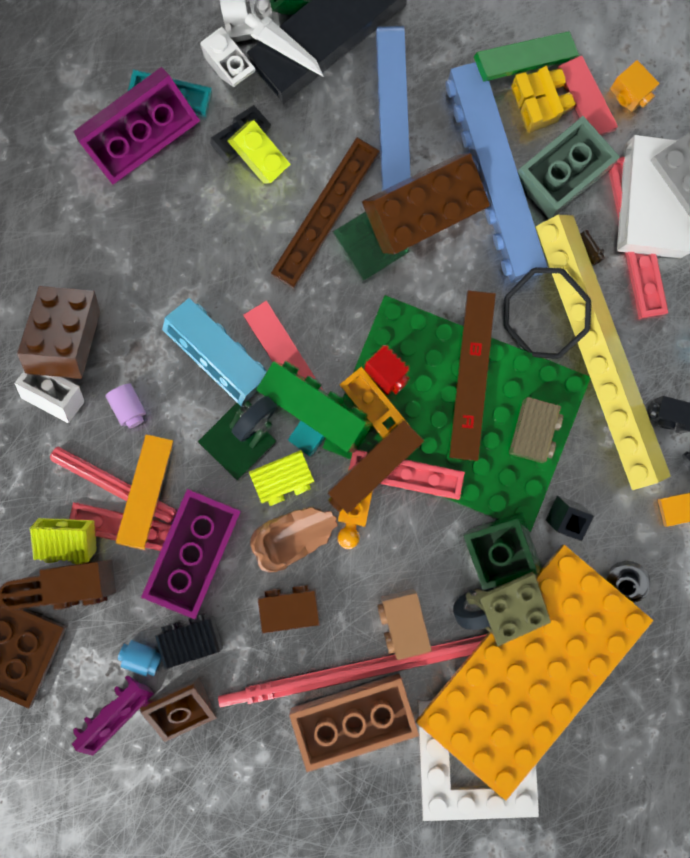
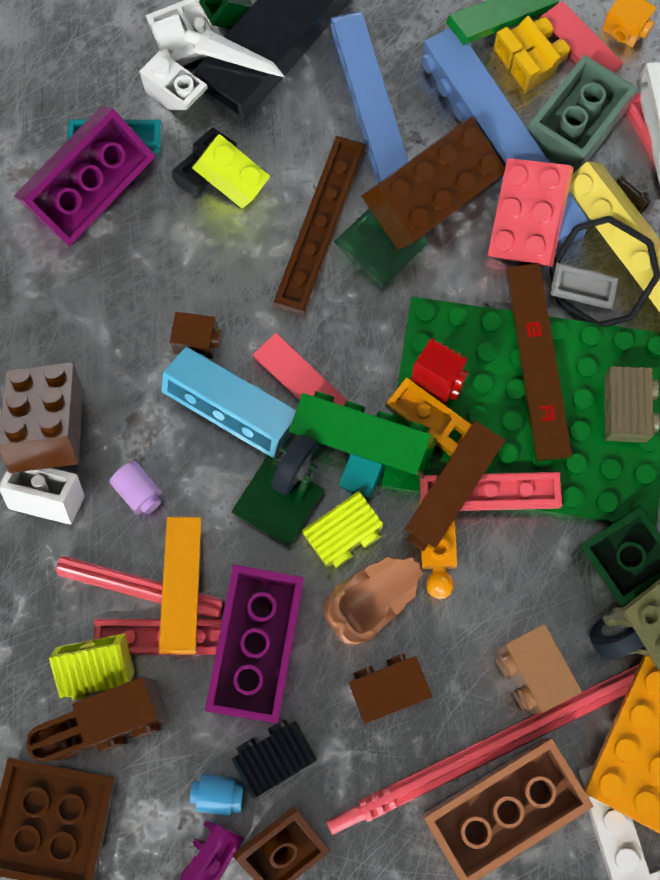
camera: 10 degrees left, 10 degrees down
none -> reddish brown brick [169,312,222,359]
none -> coral plate [487,158,574,267]
none -> light grey tile [550,262,619,310]

